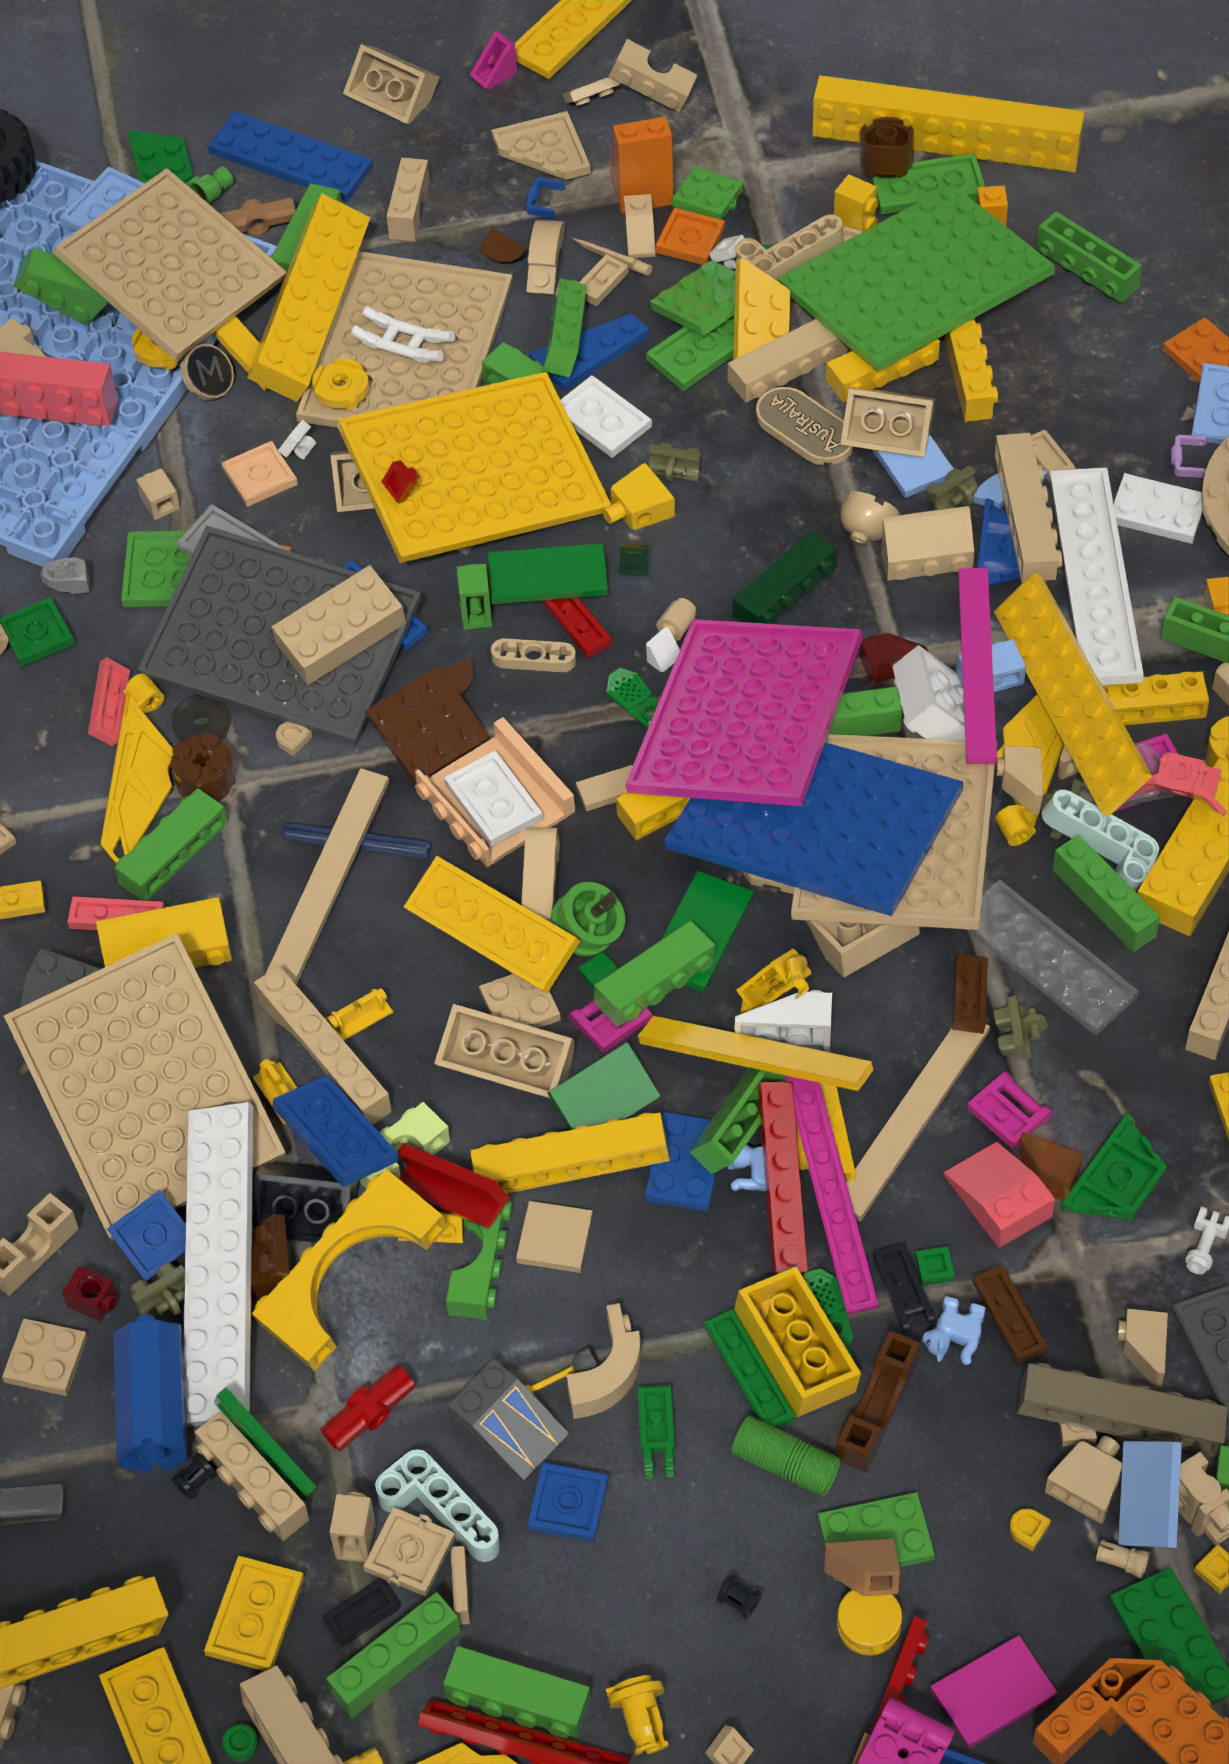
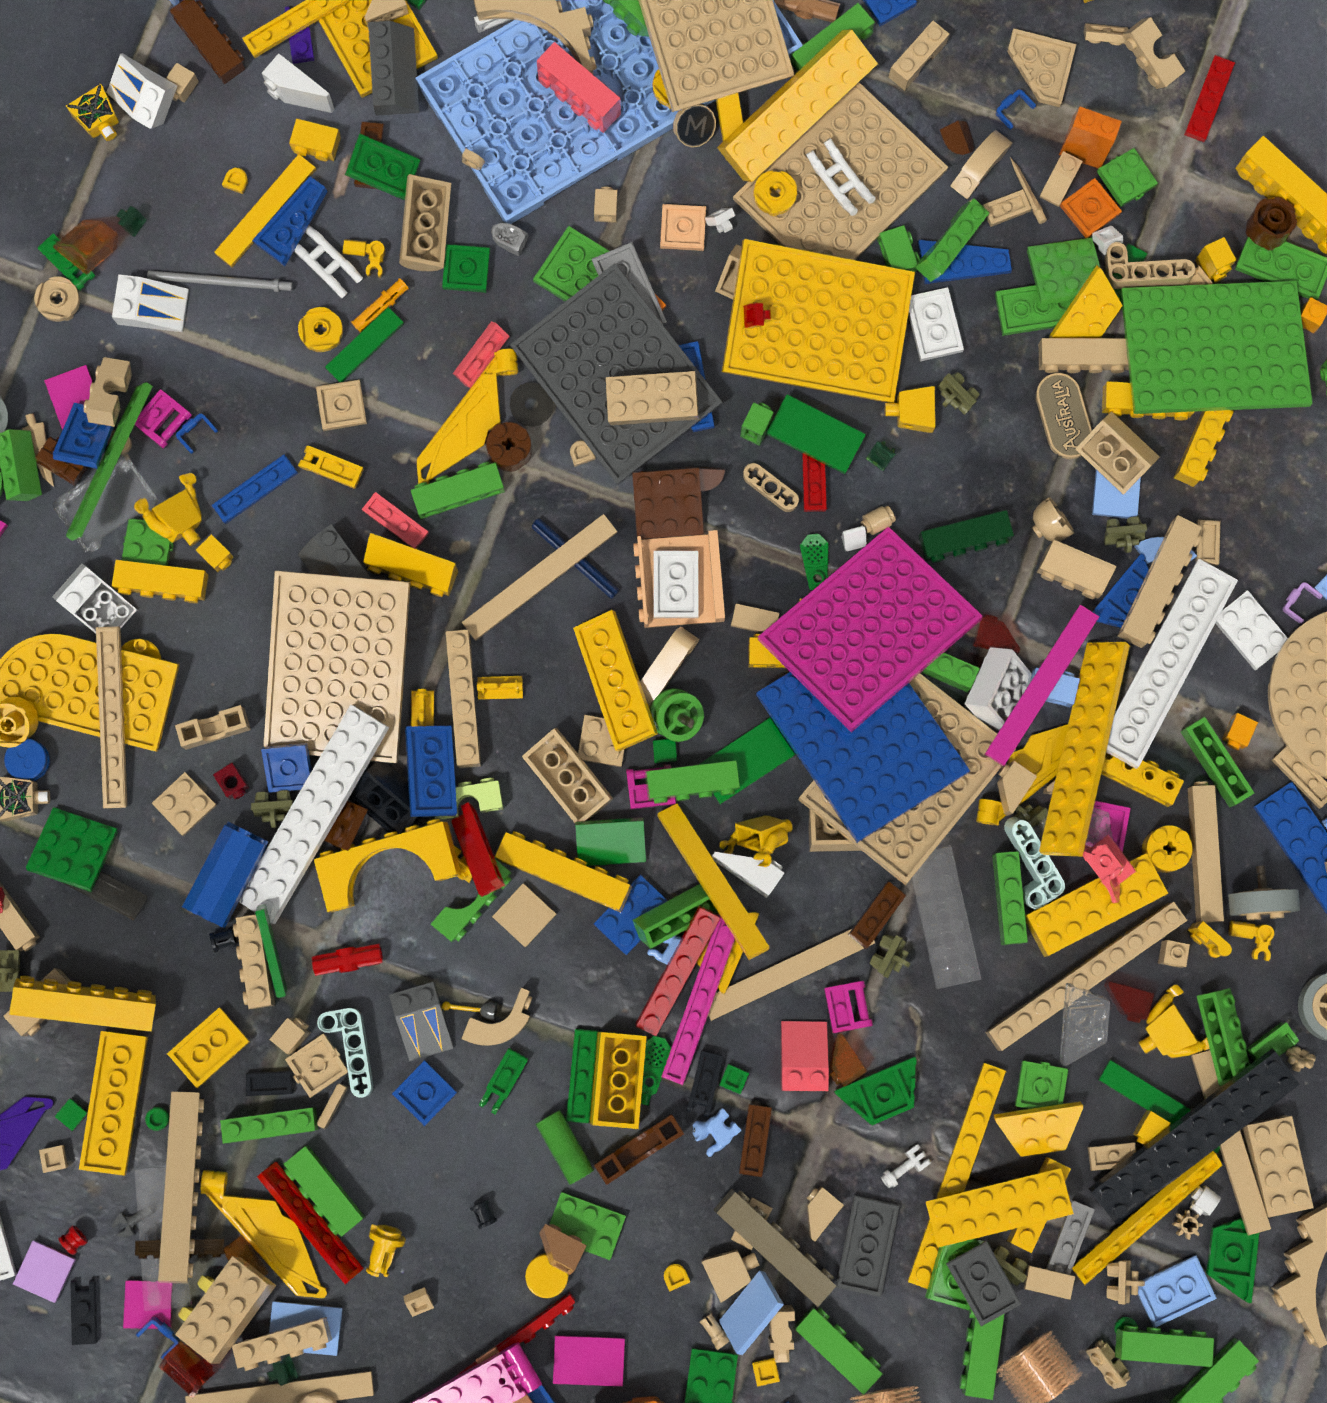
camera: 25 degrees right, 25 degrees up
none -> red plate [1184,55,1235,142]

